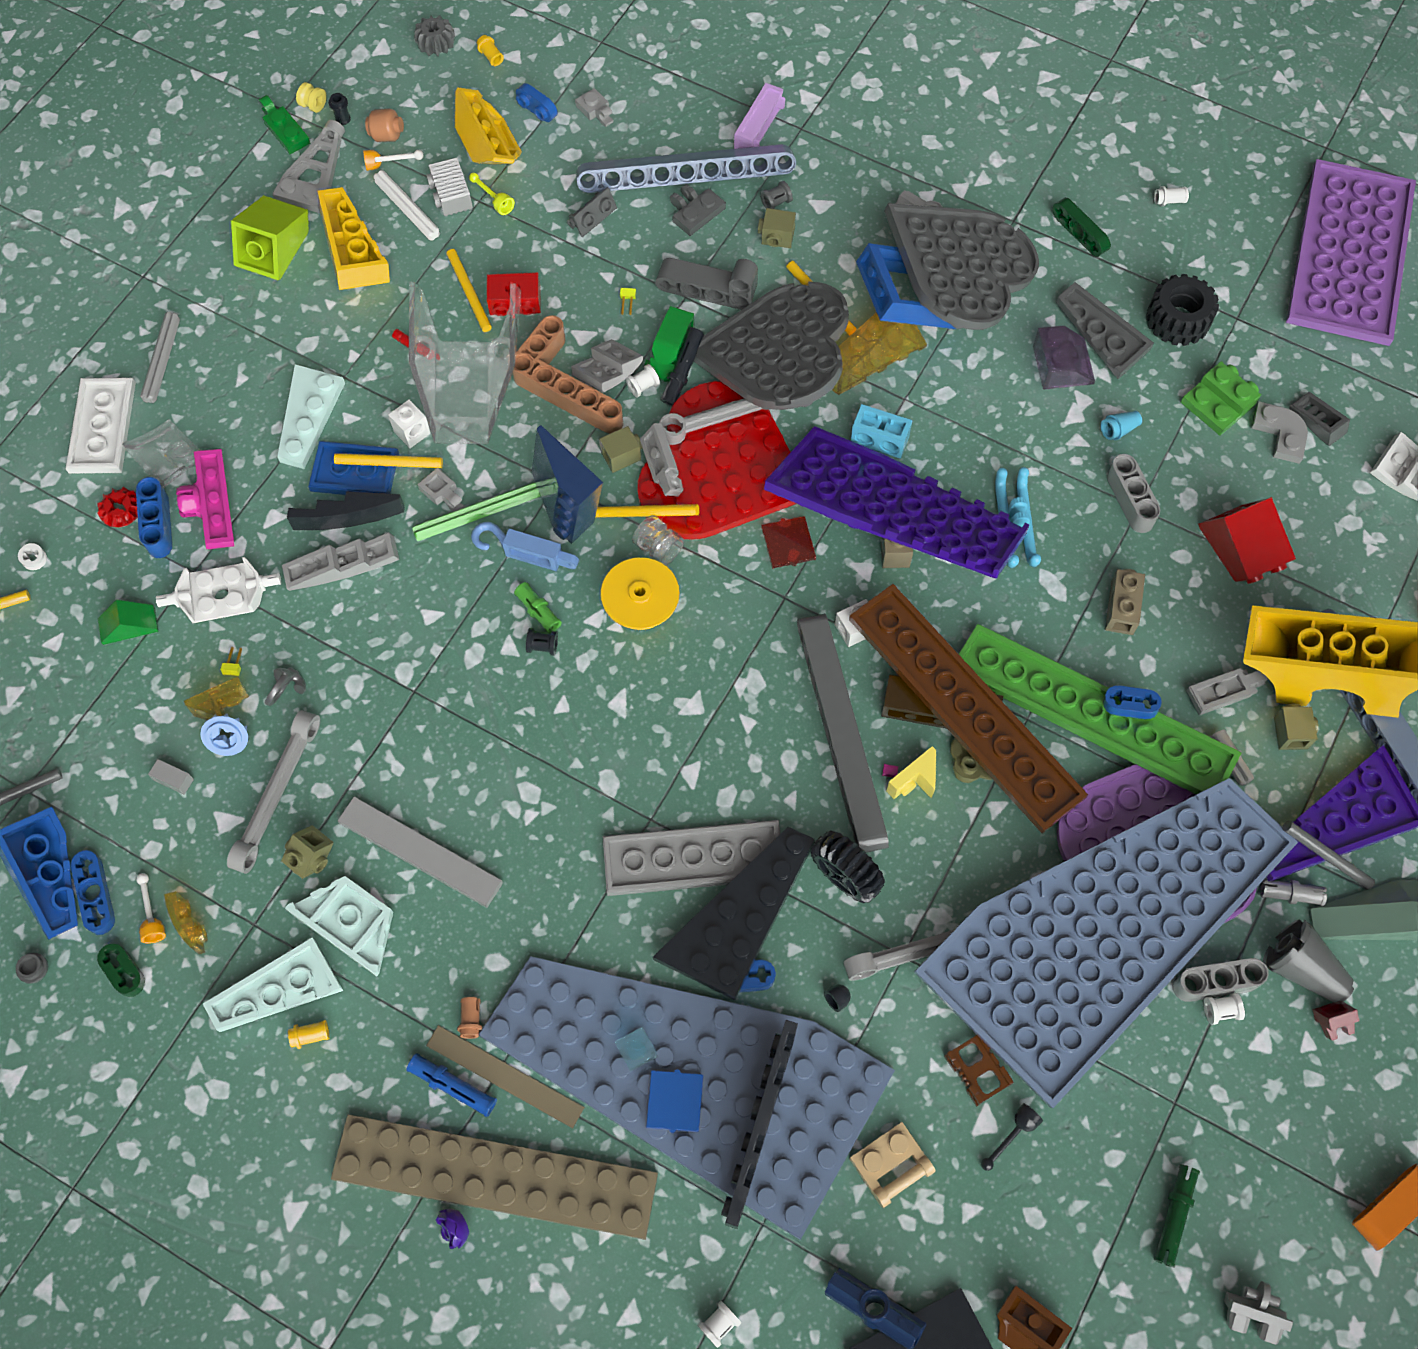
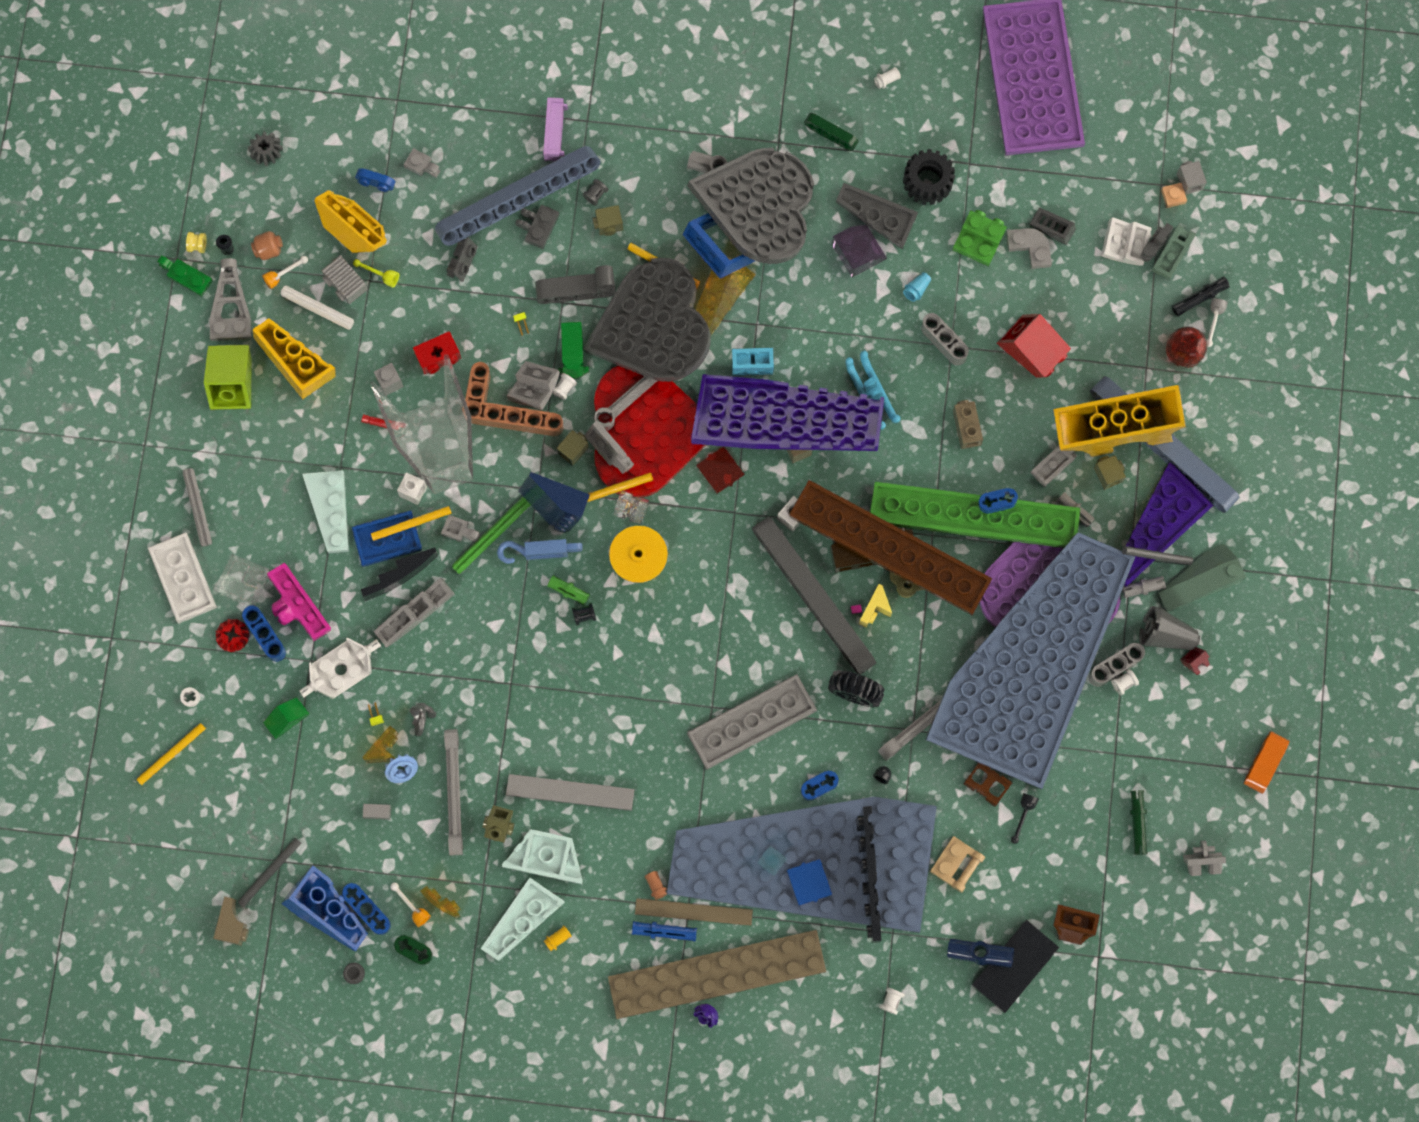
camera: 25 degrees left, 10 degrees up
yellow bar [446,249,492,332] -> none
yellow pin [477,35,504,66] -> none
black wing [653,827,815,1000] -> none
black pin [660,327,704,406] -> none
none -> light grey brick [374,363,404,396]

